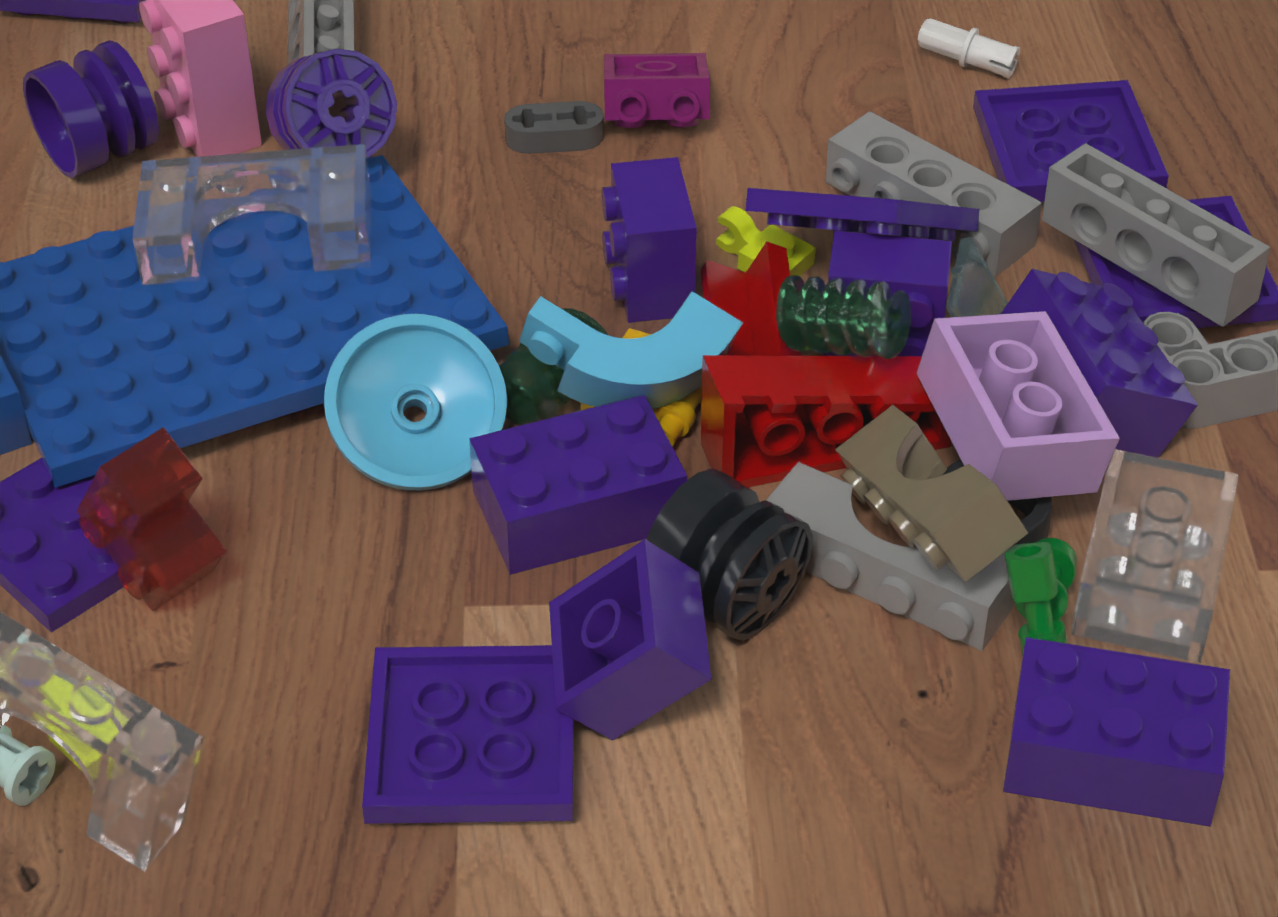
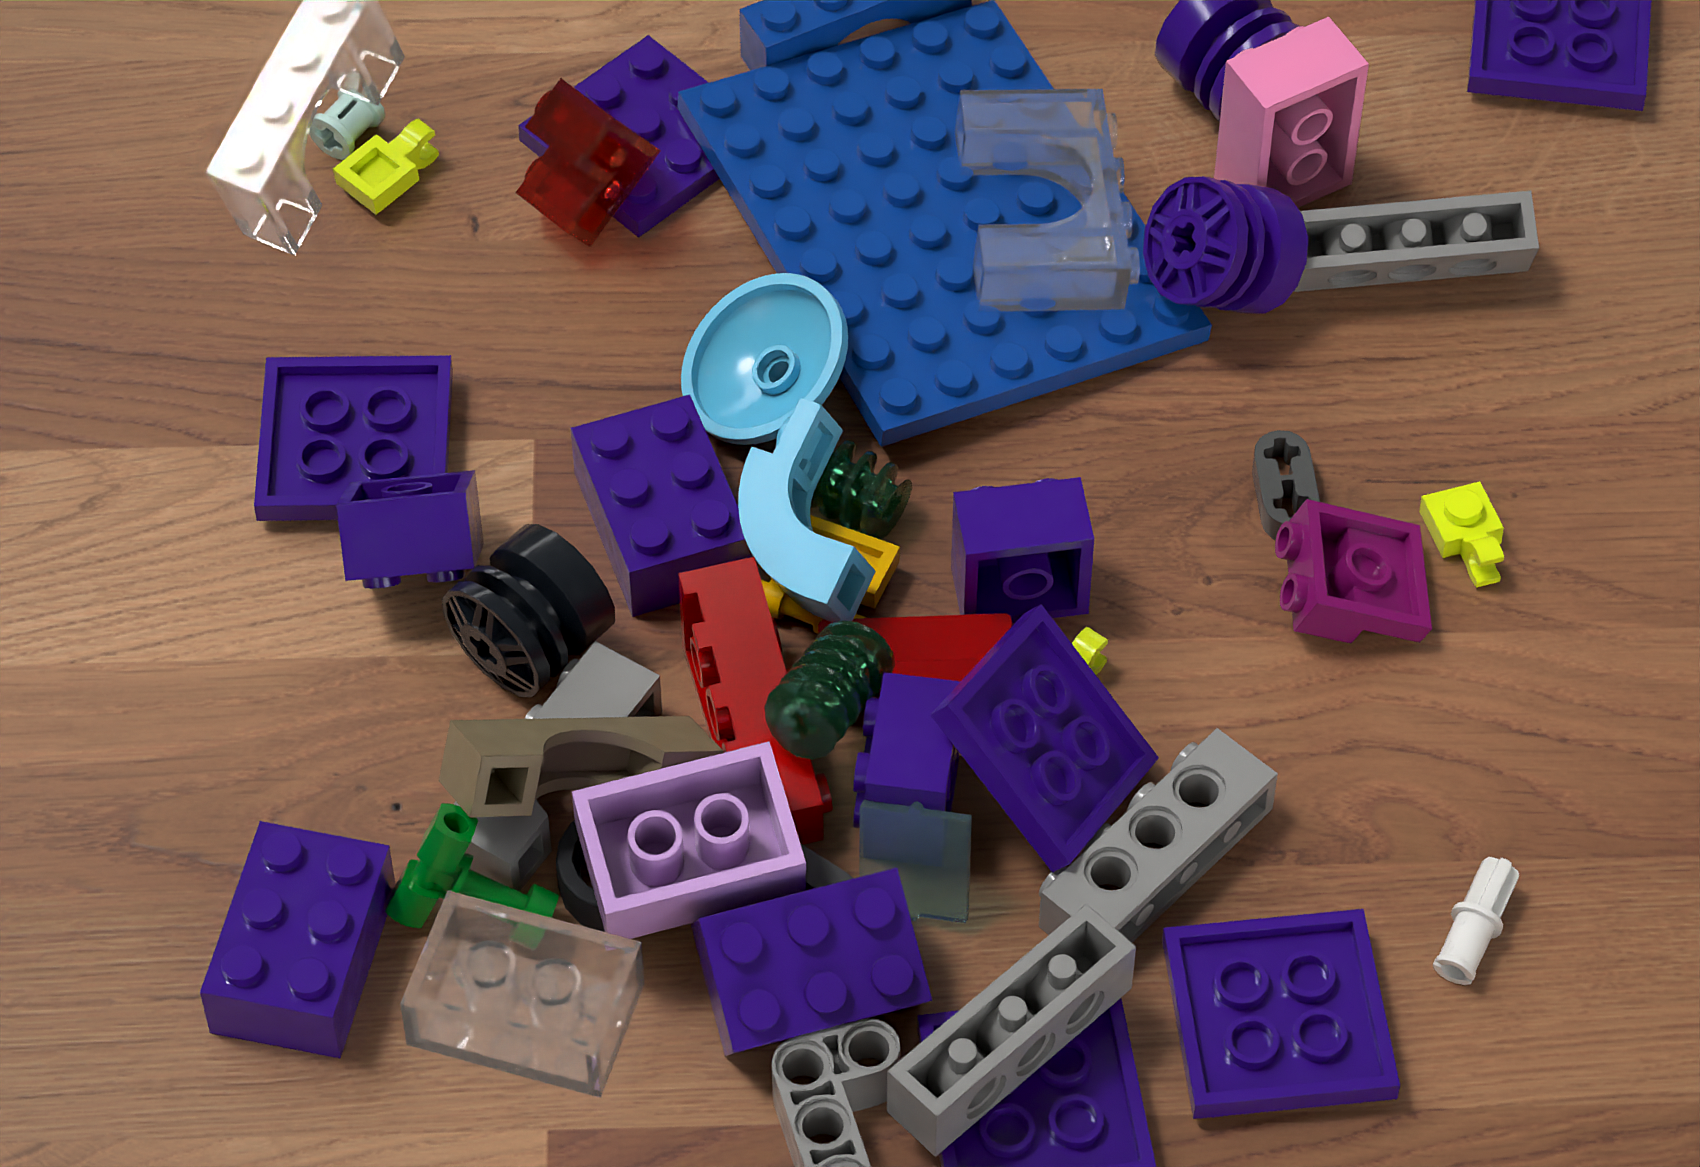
camera: 90 degrees right, 10 degrees up
none -> neon yellow plate [1419,481,1504,588]

